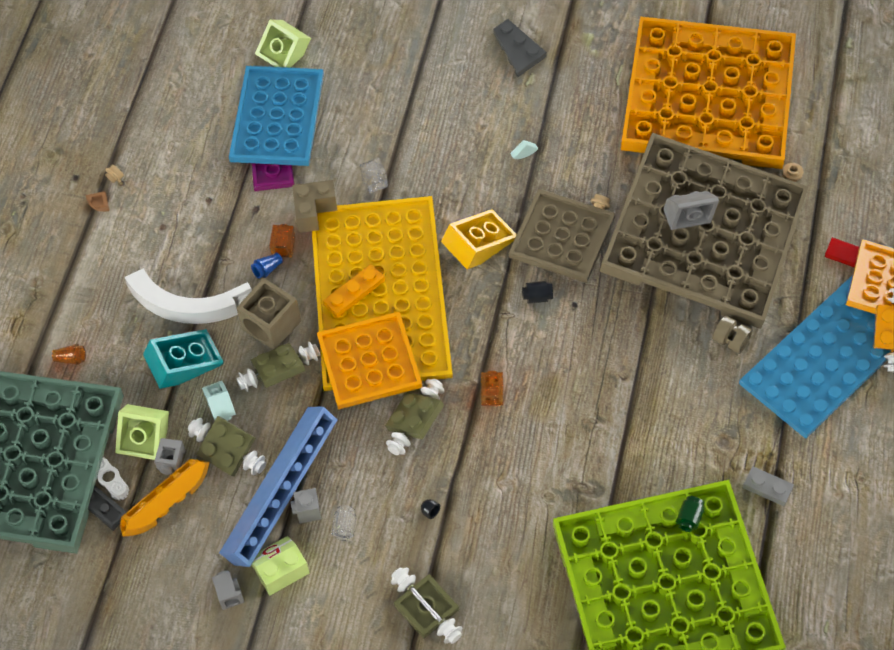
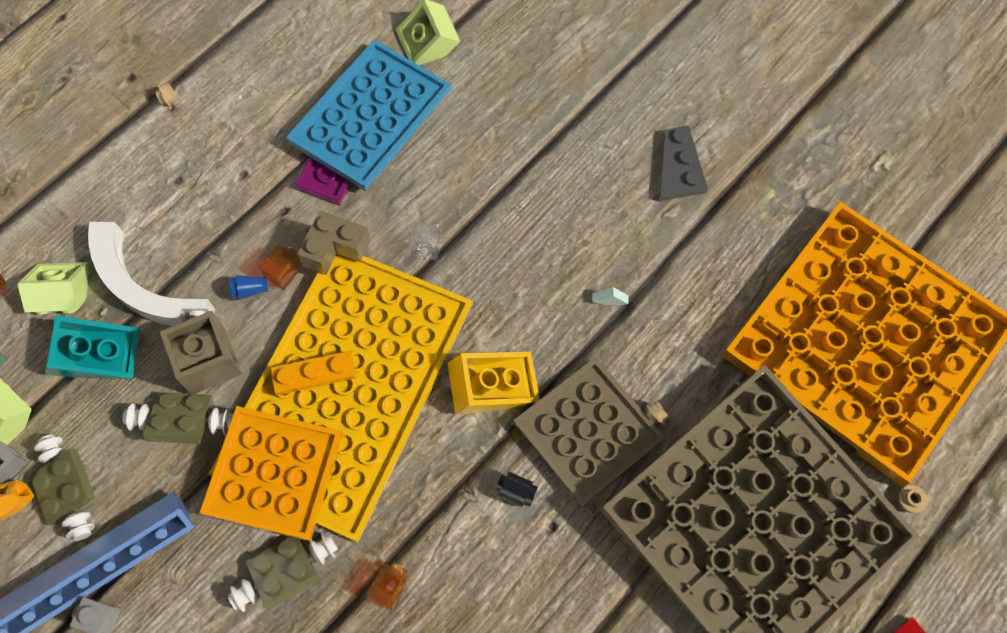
camera: 25 degrees right, 10 degrees up
medium nougat tile [85,191,110,212] -> none
light aqua slope [202,381,236,421] -> none
light grey slope [663,191,719,230] -> none
none -> yellowish green slope [17,262,90,315]

